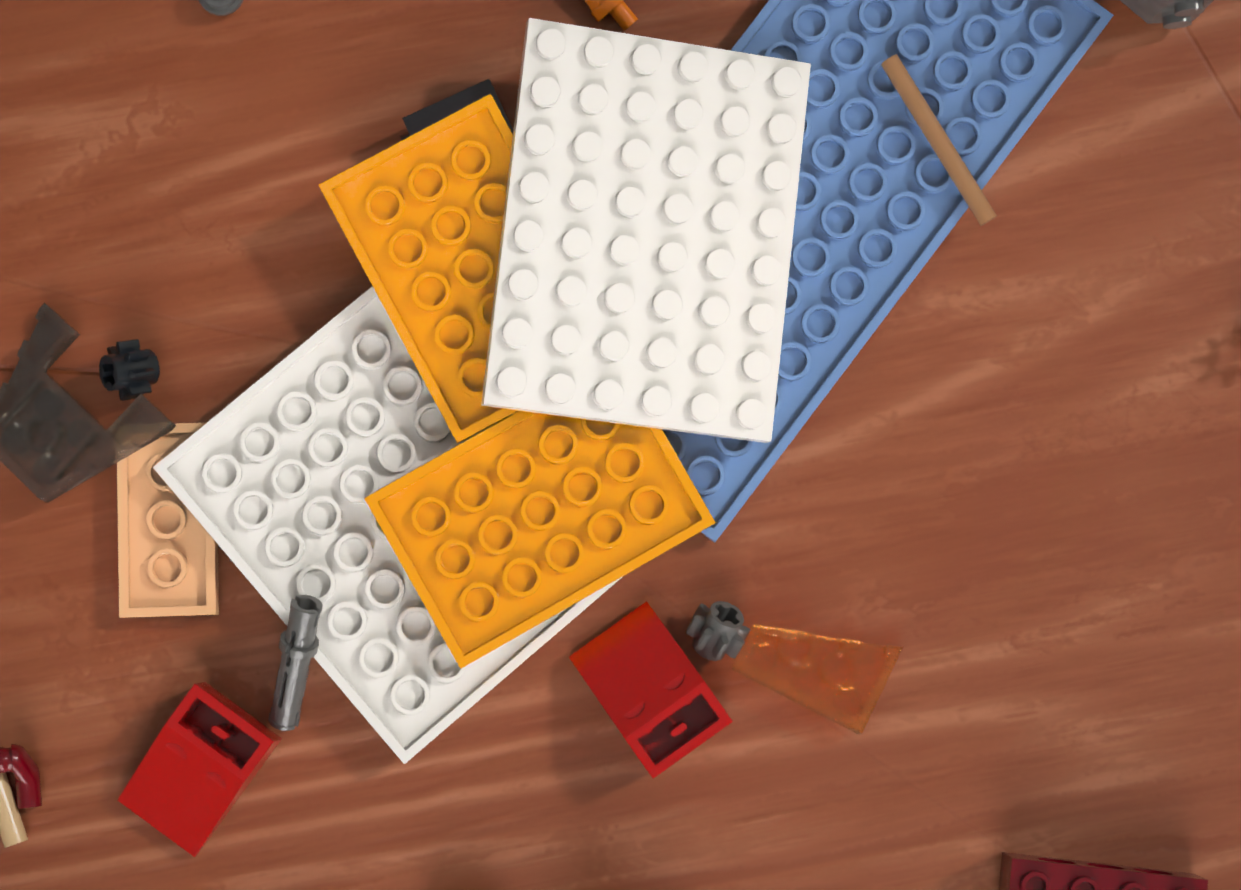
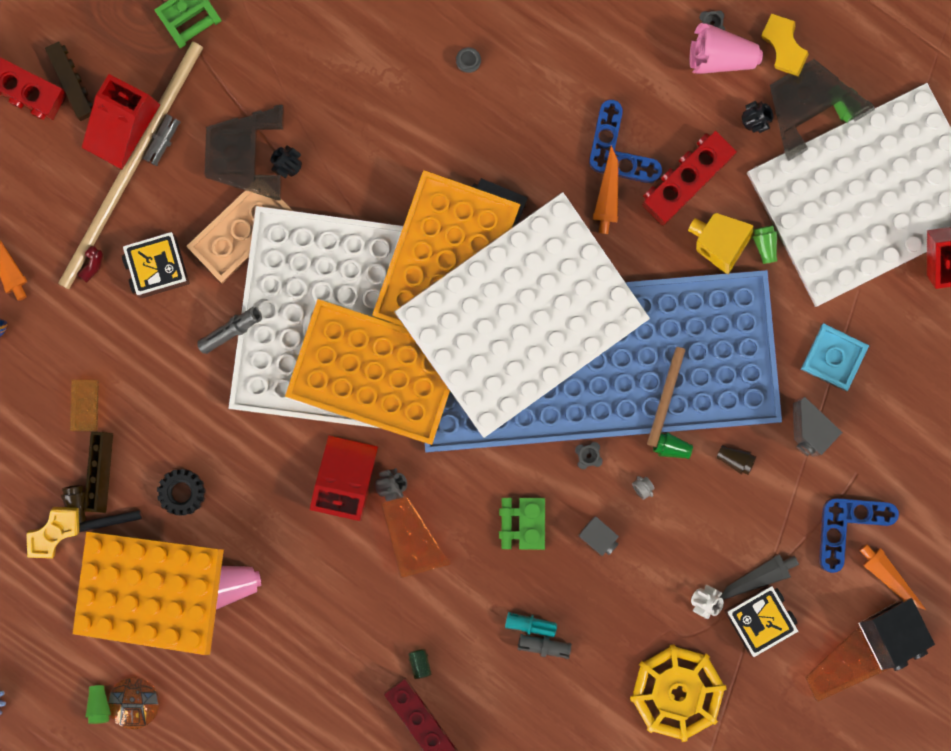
camera: 50 degrees right, 0 degrees up
red slope [117,682,282,857] -> none
none -> piece [122,232,190,298]
none -> clear green piece [408,649,432,679]
none -> bright green plate [499,498,545,550]
none -> teal axle [505,612,557,637]
none -> dark grey pin [518,634,571,659]
none -> dark grey plate [575,442,603,469]
none -> dark grey brick [577,516,619,556]
none -> light grey plate [632,476,655,500]
none -> green cone [653,432,693,459]
none -> dark brown cone [717,445,757,475]

